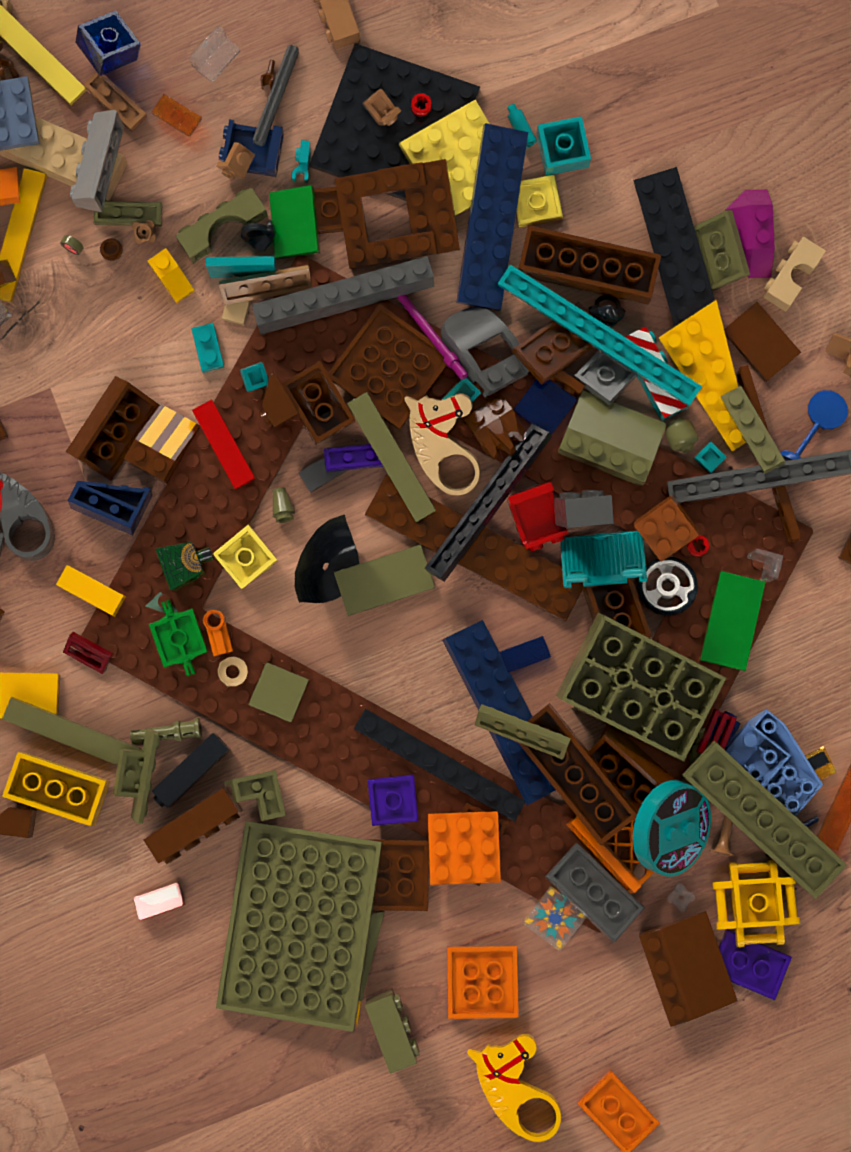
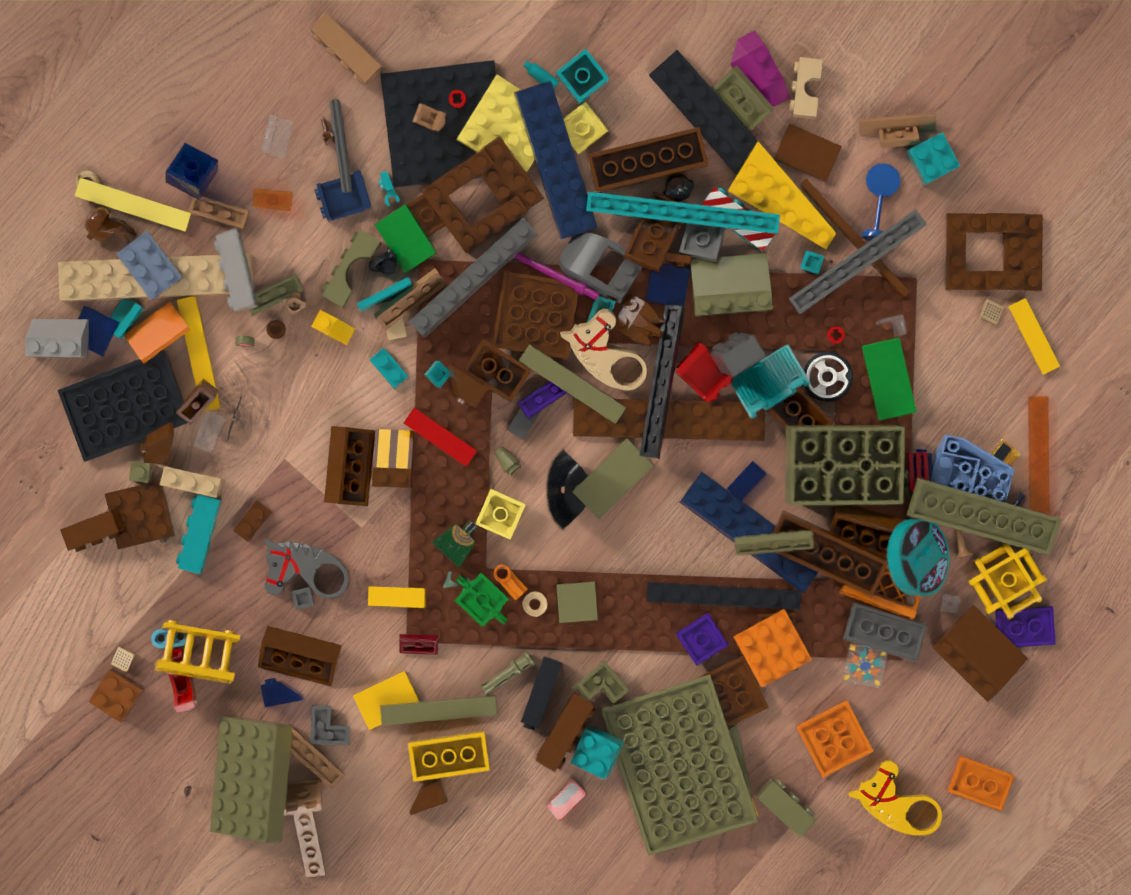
camera: 25 degrees left, 5 degrees up
dark blue wedge [67,481,152,536] -> none
olive bracket [113,728,160,824] -> none
medium nougat bracket [216,142,255,179] -> none
dark orange brick [634,494,699,562] -> none
olive head [665,418,698,453] -> none
olive plate [721,386,785,474] -> none
none -> teal brick [570,725,625,780]

